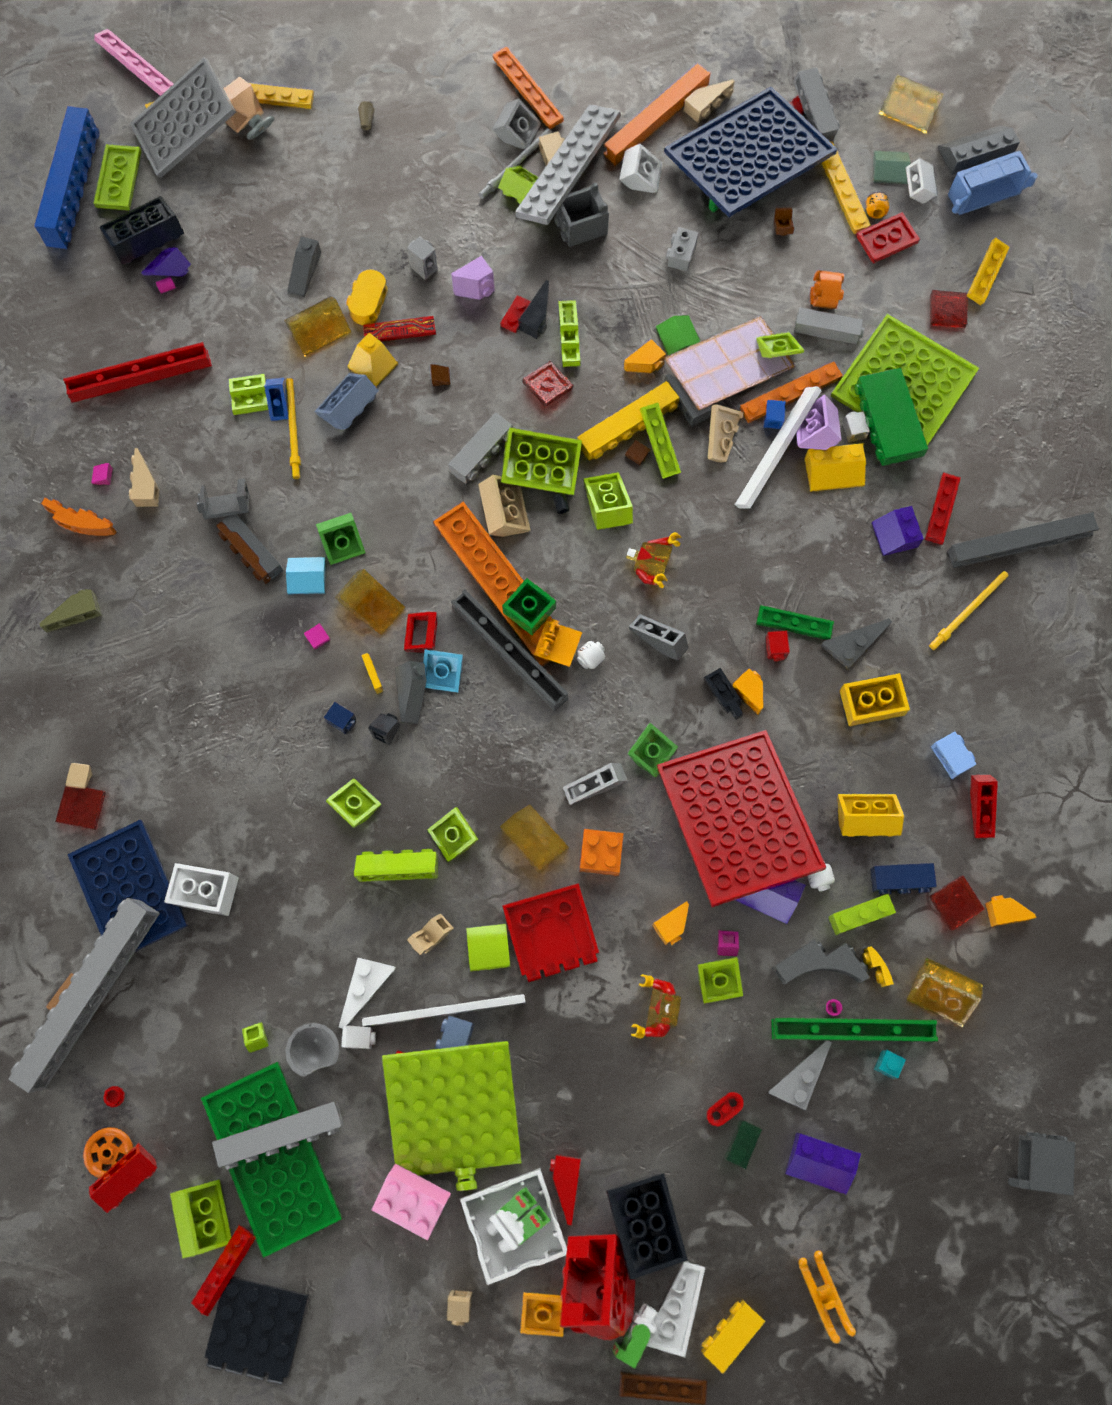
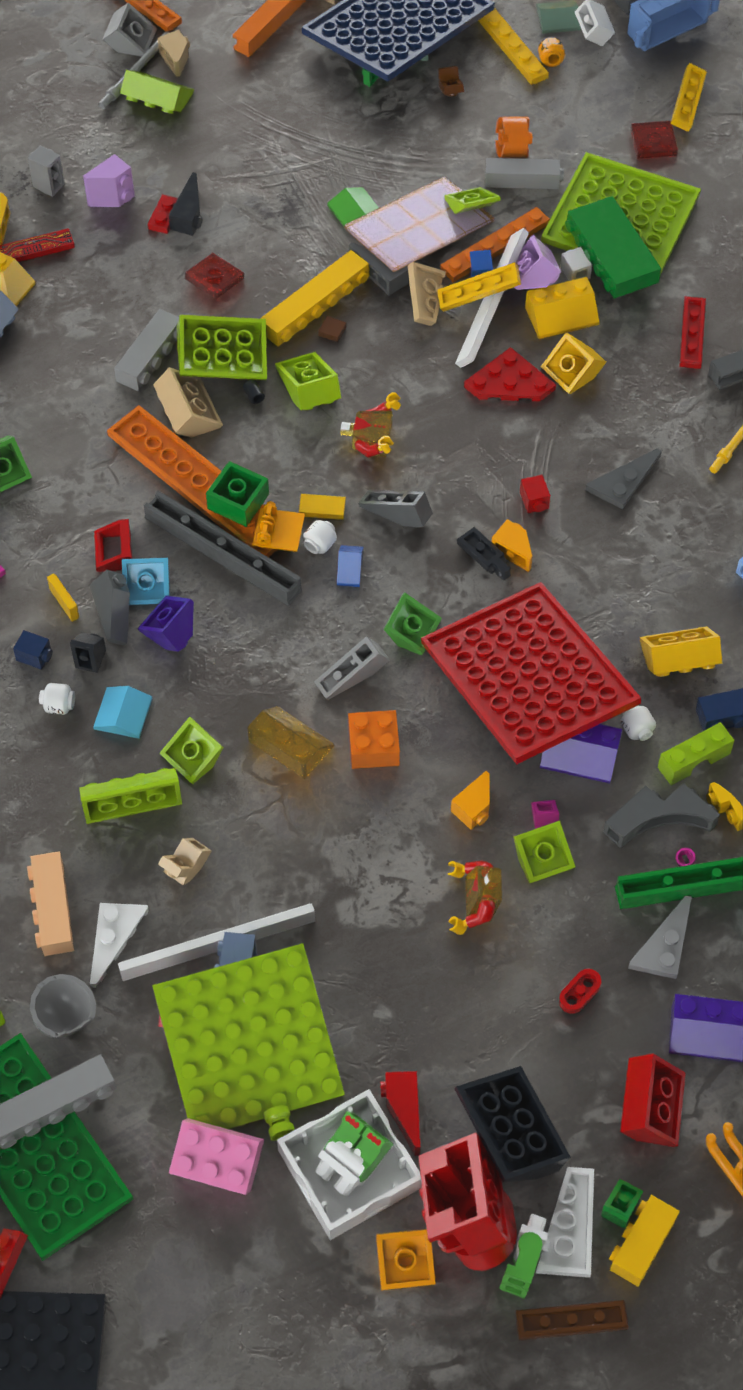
camera: 10 degrees left, 15 degrees down
lime slope [326,778,381,828] -> none
clear yellow slope [334,569,405,635] -> none
white slope [342,1026,376,1049] -> none
reddish brown slope [430,364,451,386] -> none
tan slope [447,1290,472,1326] -> none
lime slope [466,924,510,972] -> none
red hinge [502,883,599,982] -> none
light grey plate [515,104,621,225] -> none
dark grey container [554,183,609,247] -> none
lime slope [558,300,580,367] -> none
white slope [619,144,662,193] -> none
light orange slope [624,339,666,373] -> none
lime plate [640,403,681,479] -> none
light grey brick [666,227,699,272] -> none
clear green brick [724,1120,762,1169] -> none
green tile [756,605,834,640] -> none
yellow brick [839,673,910,726] -> none
red plate [856,212,920,264] -> none
dark purple slope [872,506,924,556] -> none
none -> light nougat brick [27,851,74,956]
none -> white head [39,683,75,715]
none -> medium azure slope [93,686,153,739]
none -> dark purple slope [137,596,194,652]
none -> yellow tile [299,494,346,520]
none -> slope [337,545,364,587]
none -> yellow plate [437,262,521,312]
none -> red plate [464,347,556,402]
none -> yellow slope [541,333,606,394]
none -> green slope [601,1179,644,1229]
none -> red slope [620,1053,686,1147]

